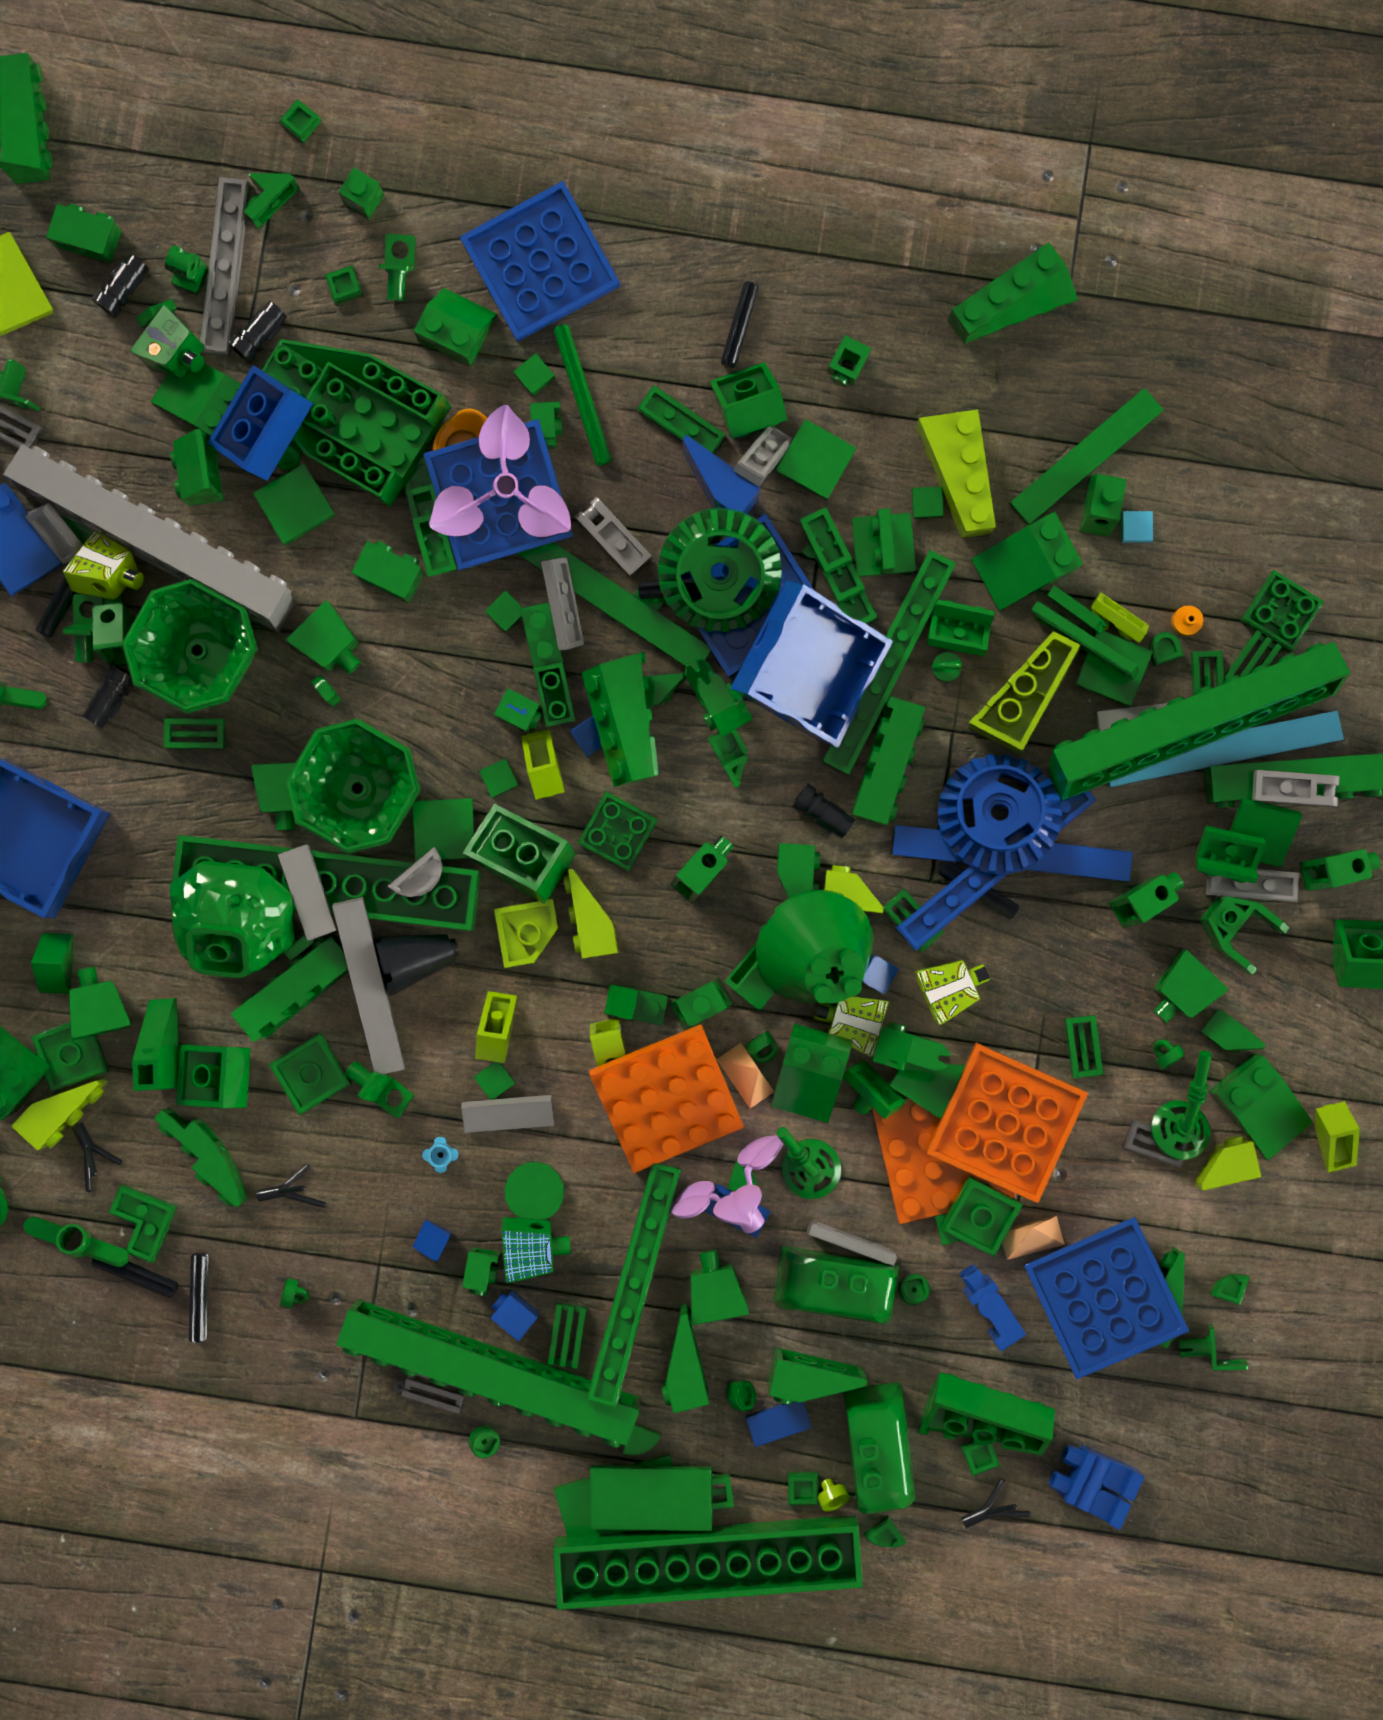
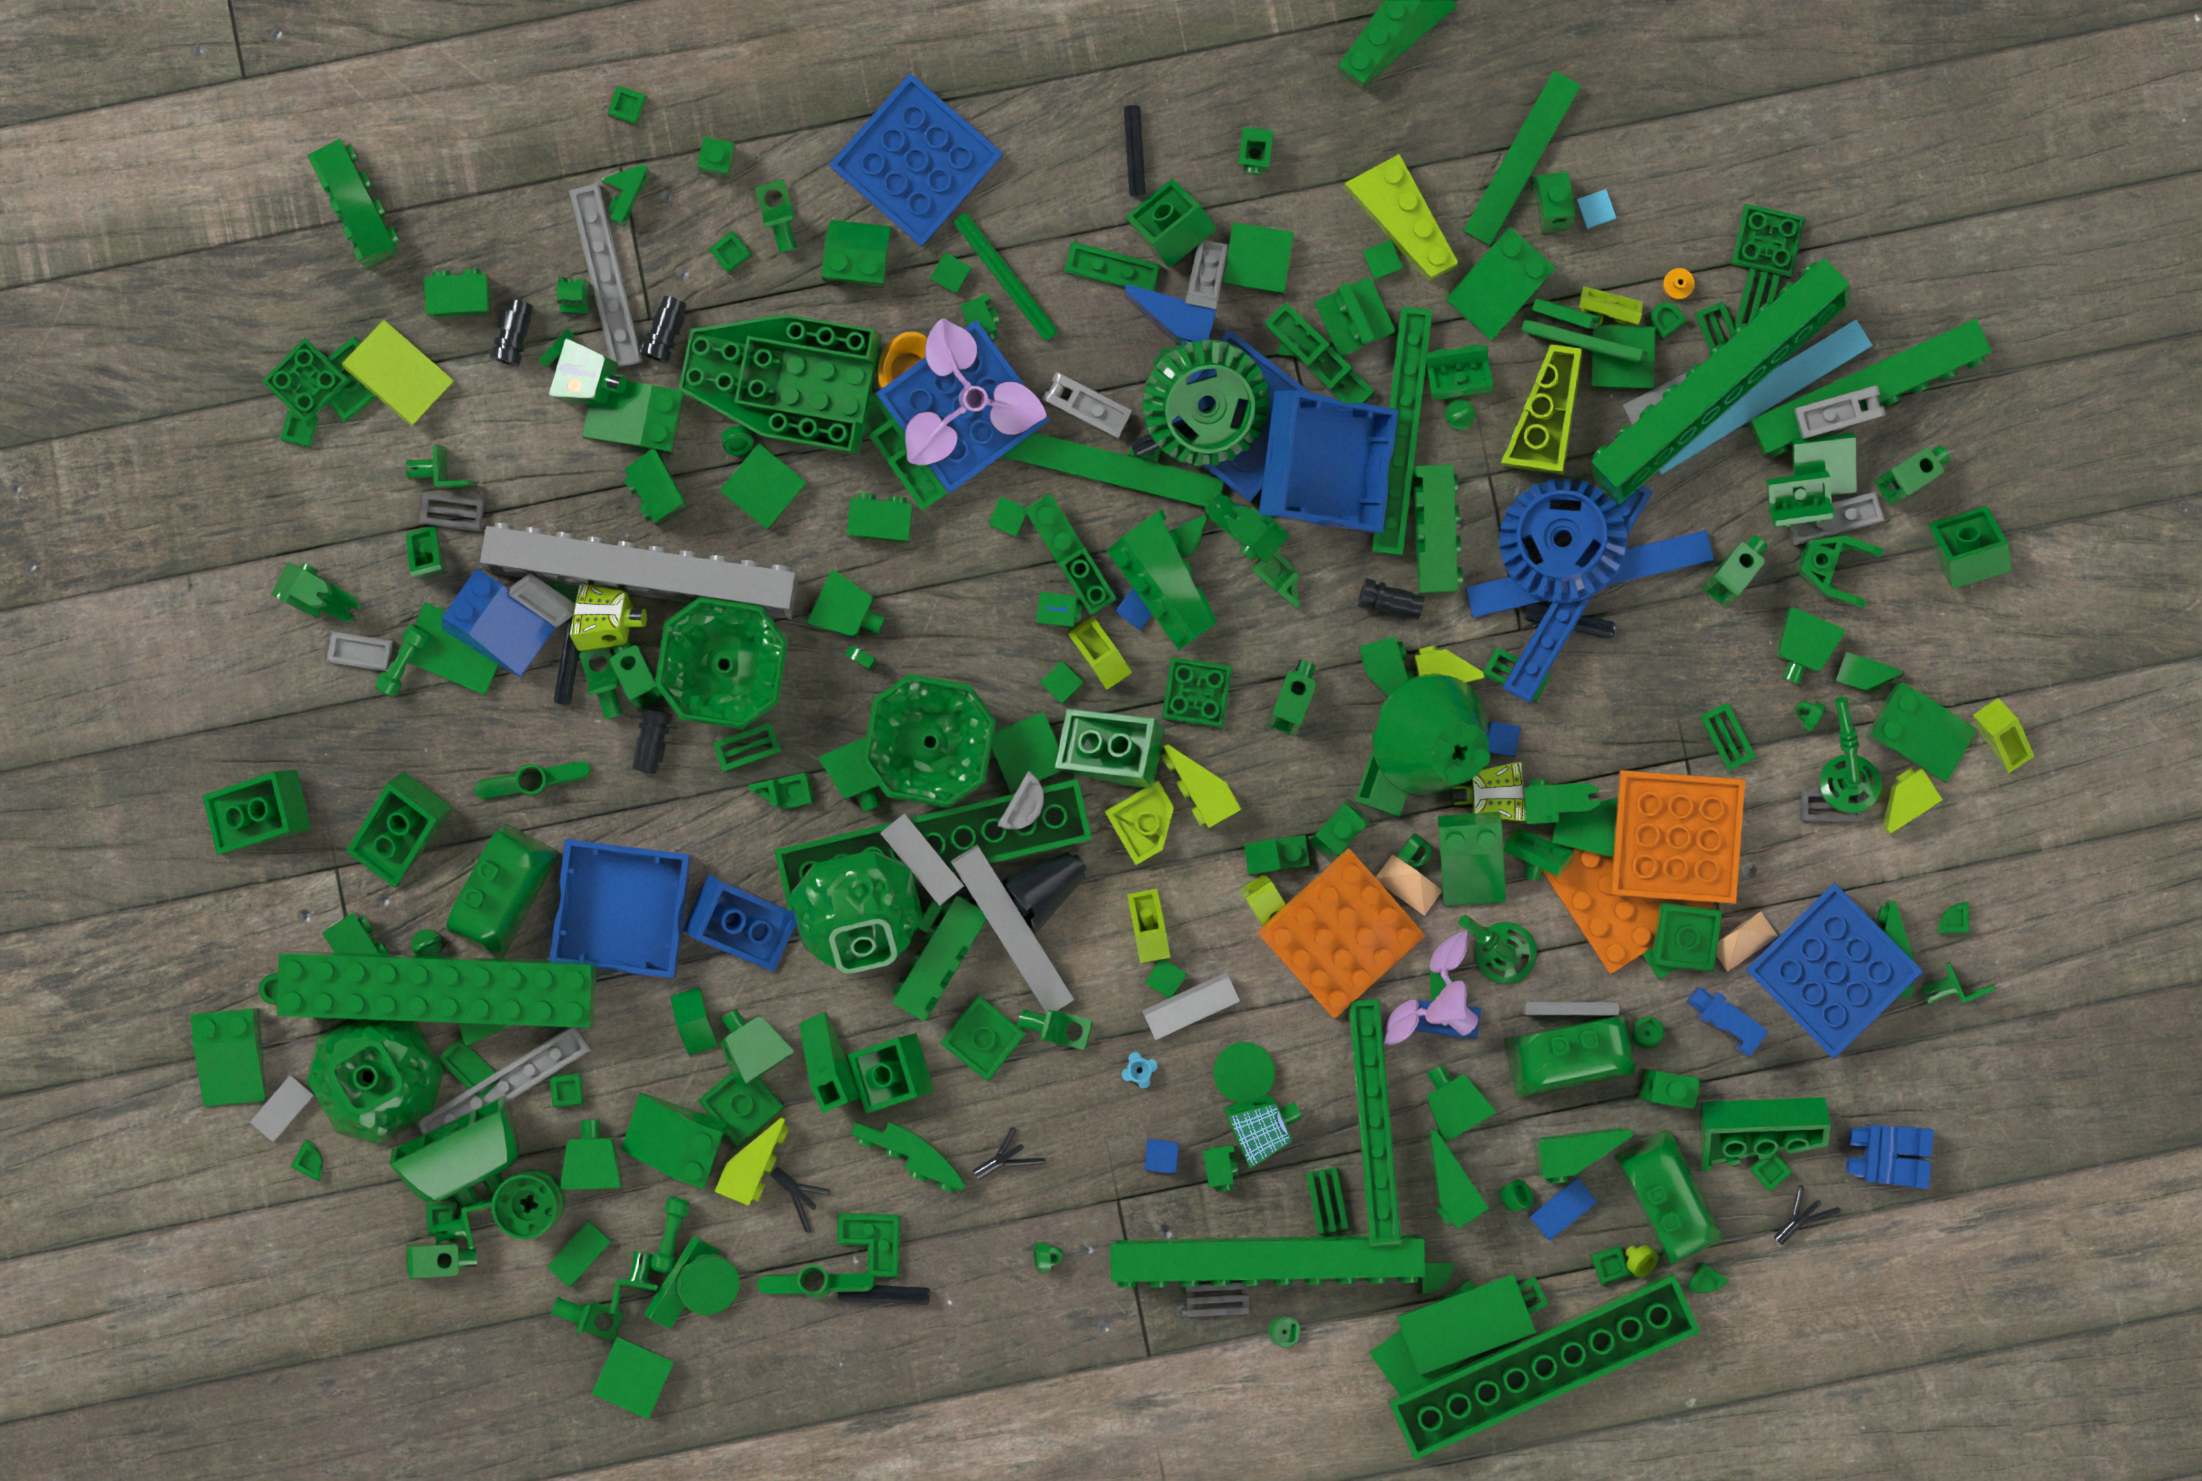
camera: 20 degrees left, 0 degrees up
black axle [189,1252,209,1343] -> none
blue slope [207,365,313,481] -> none
blue brick [491,1290,540,1342] -> none
light grey tile [541,557,584,651] -> none
torso [913,960,990,1025] -> none
none -> blue slope [683,874,796,971]
none -> green slope [748,772,815,809]
none -> green torso [1638,1068,1702,1109]

